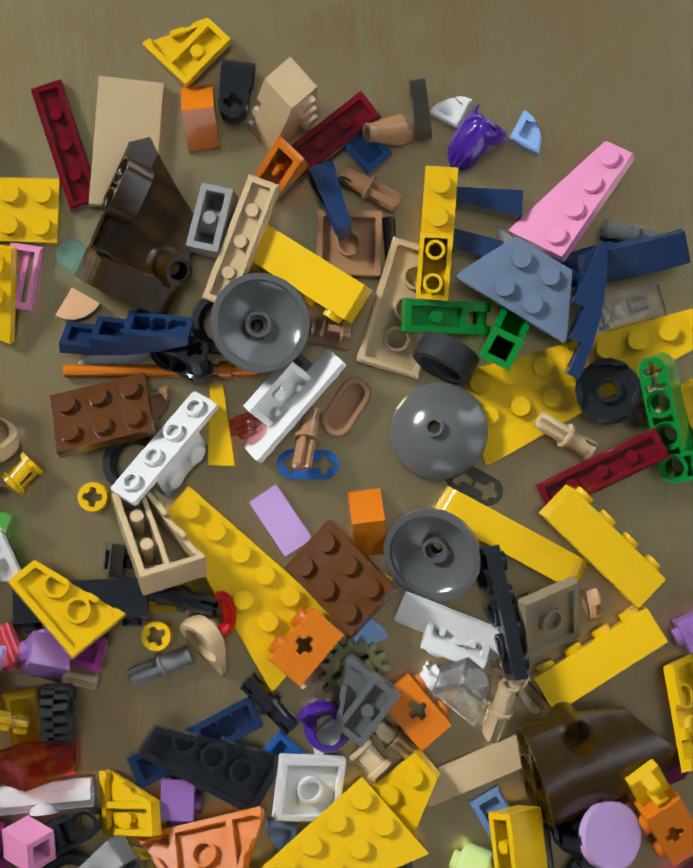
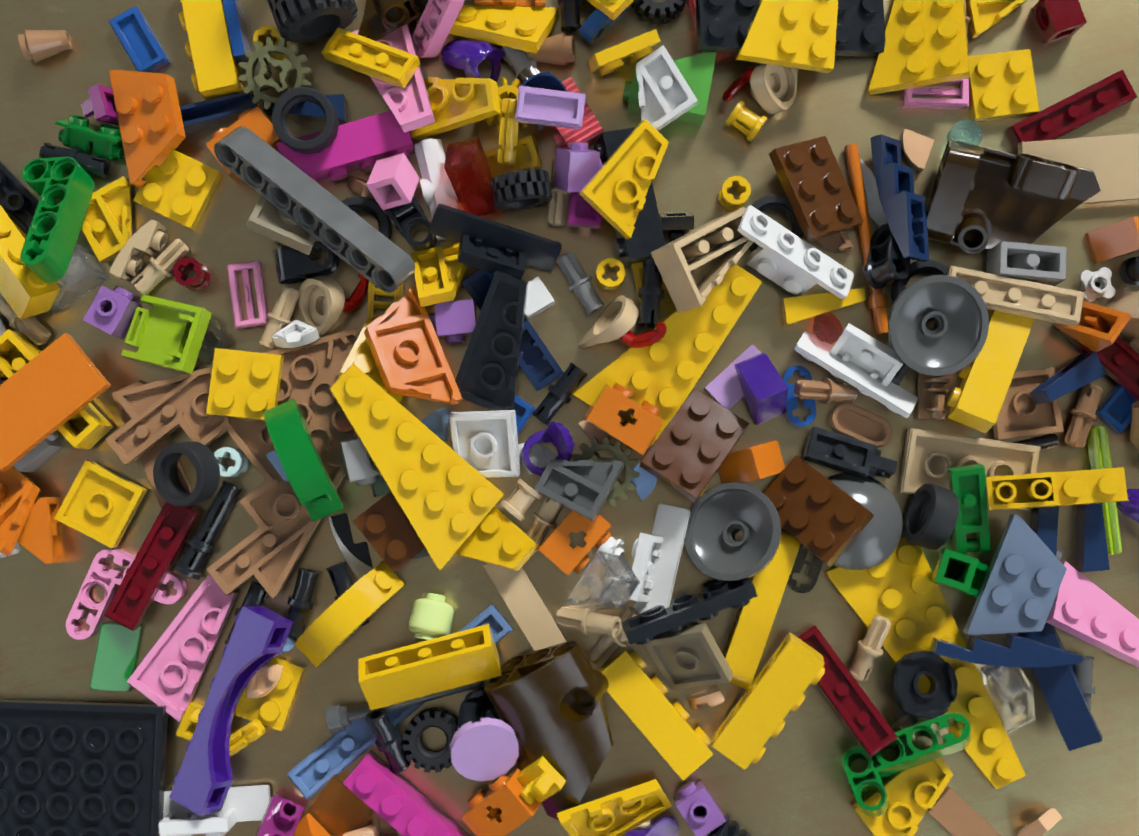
camera: 75 degrees right, 0 degrees up
none -> black bracket [428,204,562,279]
none -> white slope [525,276,555,320]
none -> dark purple slope [734,353,788,425]
none -> reddish brown plate [764,455,874,567]
none -> black hinge [803,426,898,479]
none -> white plate [1079,267,1115,302]
none -> lime axle [1087,426,1122,555]

